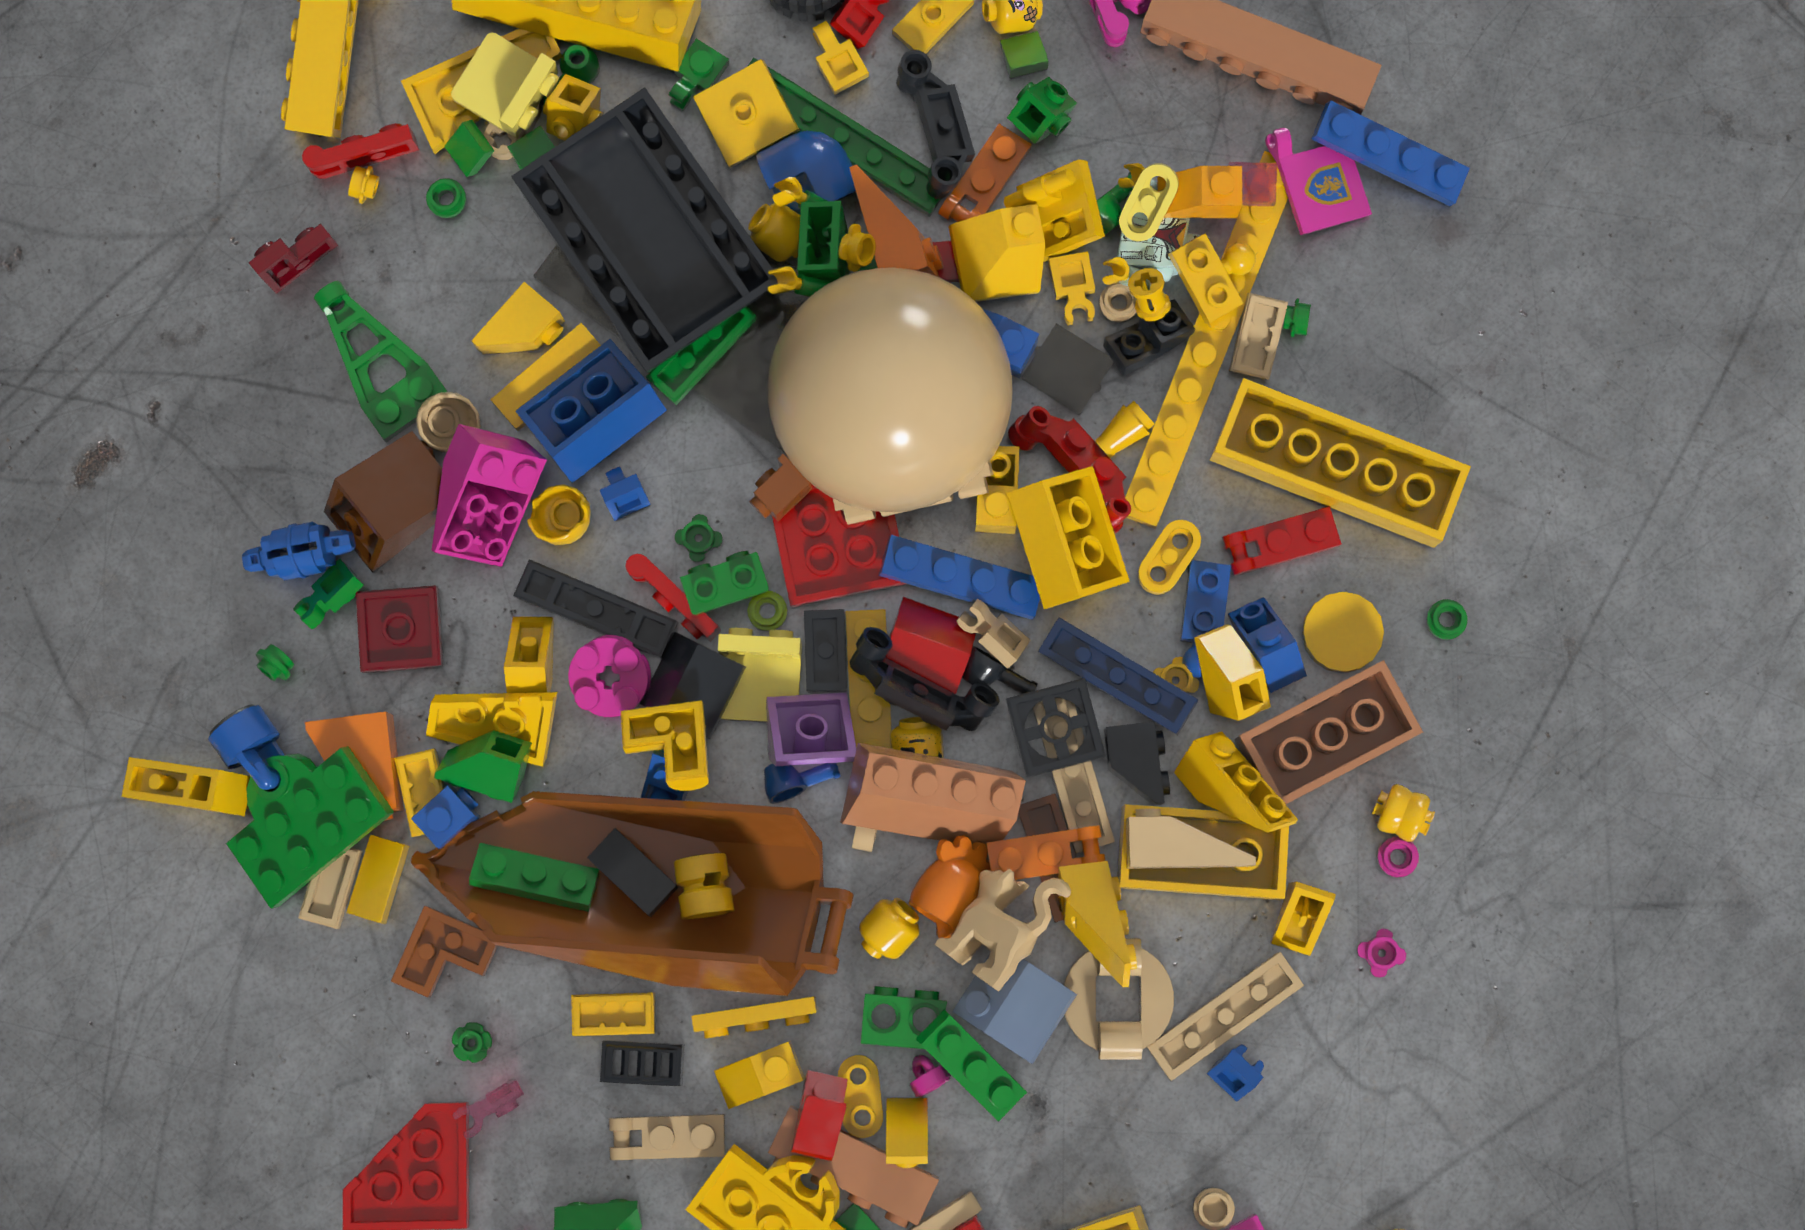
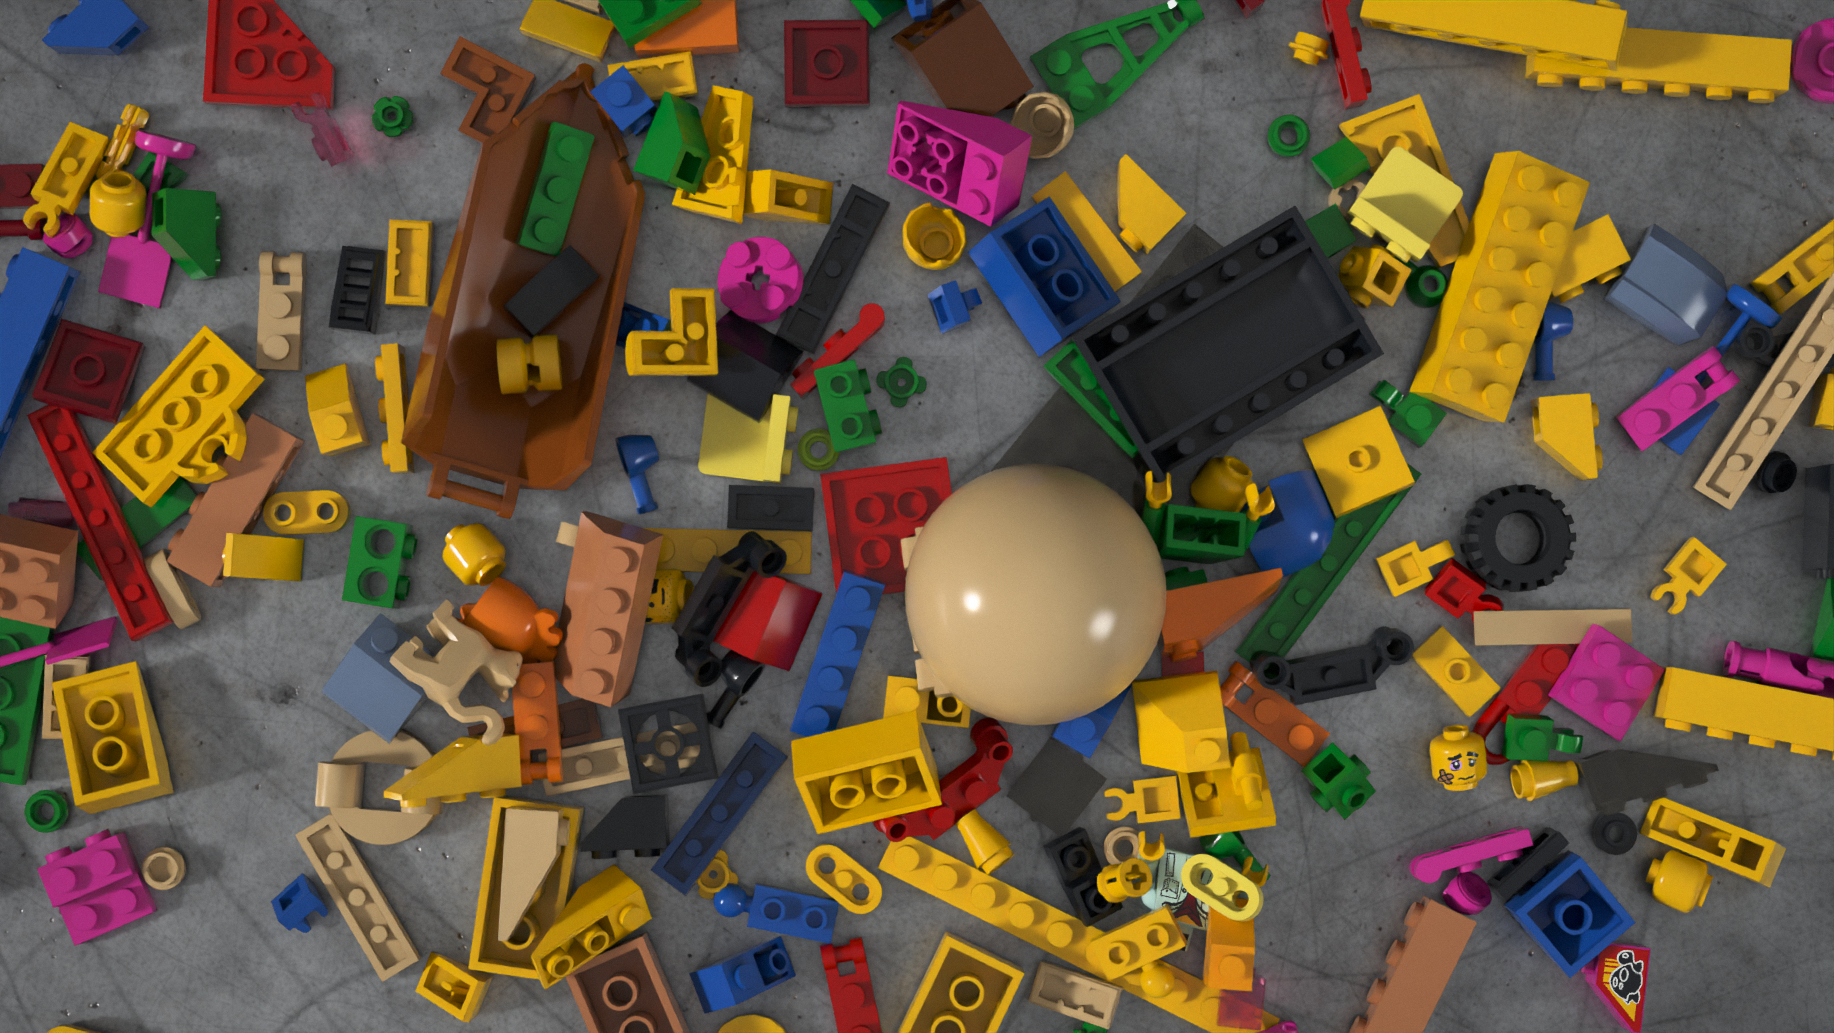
camera: 90 degrees right, 5 degrees up
dark orange brick [749,454,813,522] -> none
medium lavender slope [766,693,856,766] -> none
red slope [791,1070,848,1161] -> none
yellow plate [839,223,876,272] -> none
dark pink tile [909,1055,951,1098] -> none
green plate [916,1009,1027,1122] -> none
tan plate [957,599,1031,669] -> none
bright green slope [1000,31,1049,79] -> none
yellow slope [1194,624,1271,721] -> none

